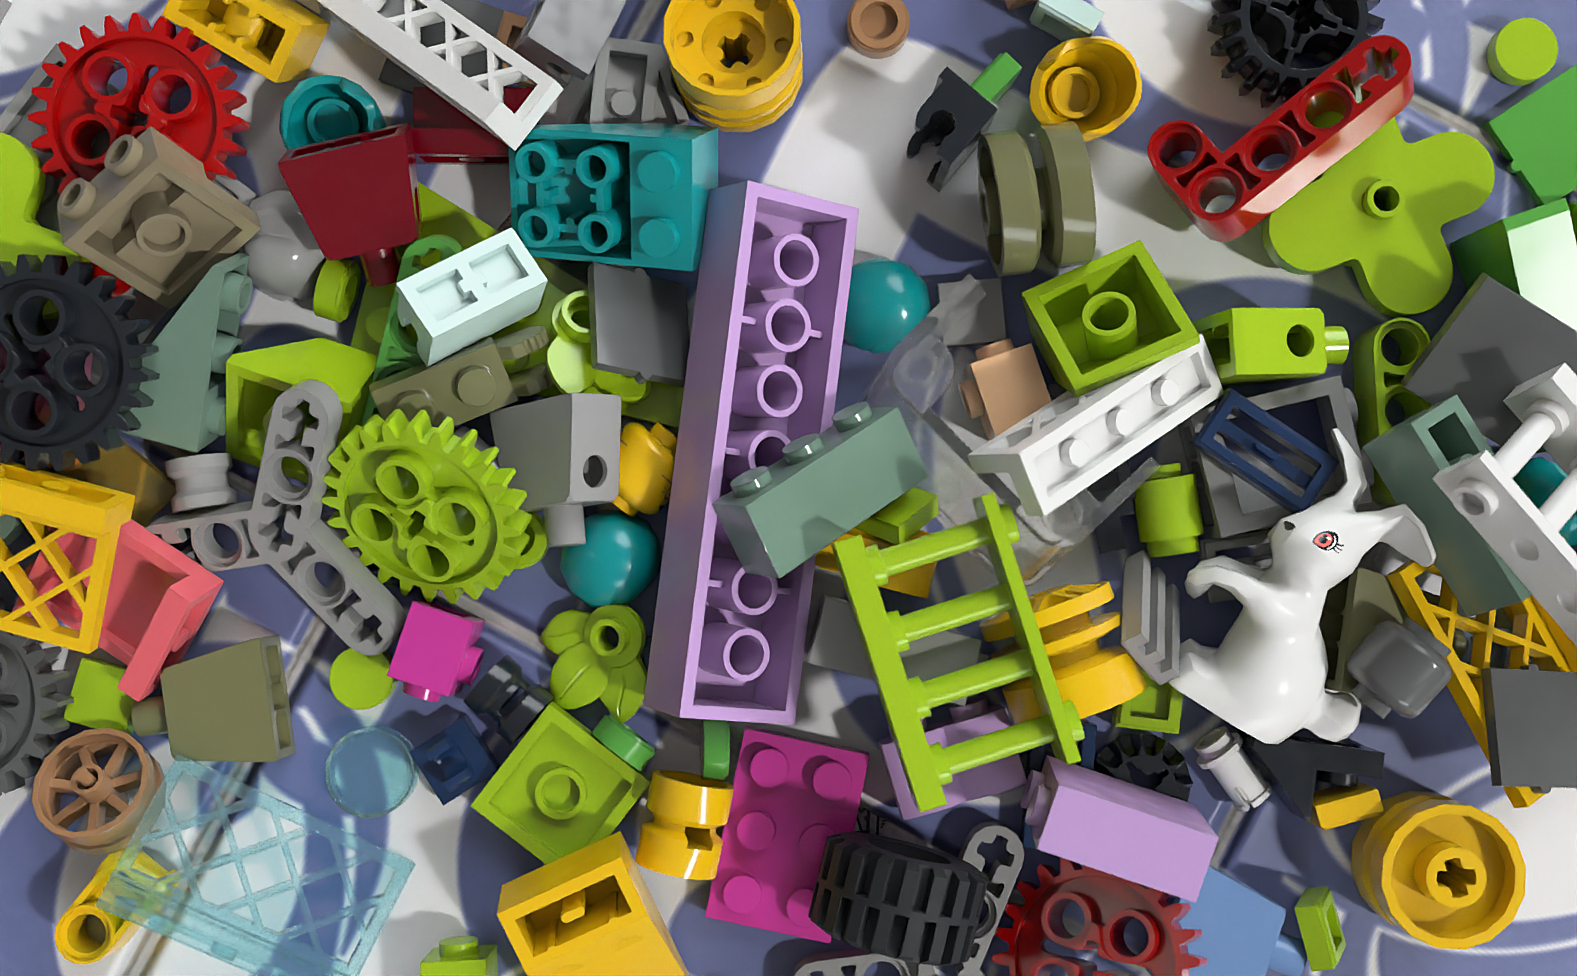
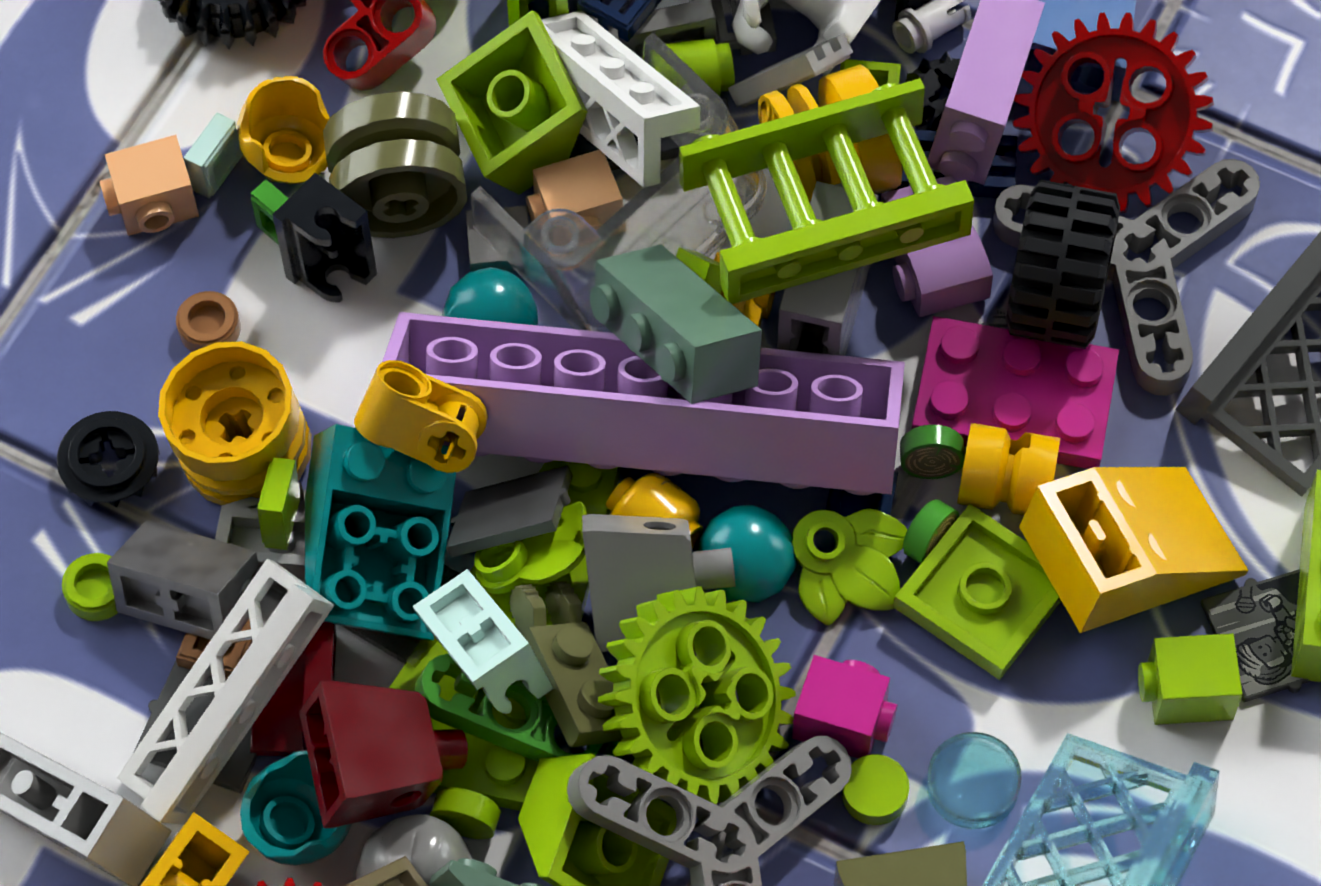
camera: 90 degrees left, 25 degrees down
dark blue tile [410,715,501,806] -> none
black wheel [464,654,555,745] -> none
none -> lime tile [257,457,301,550]
none -> yellow piece [354,360,488,473]

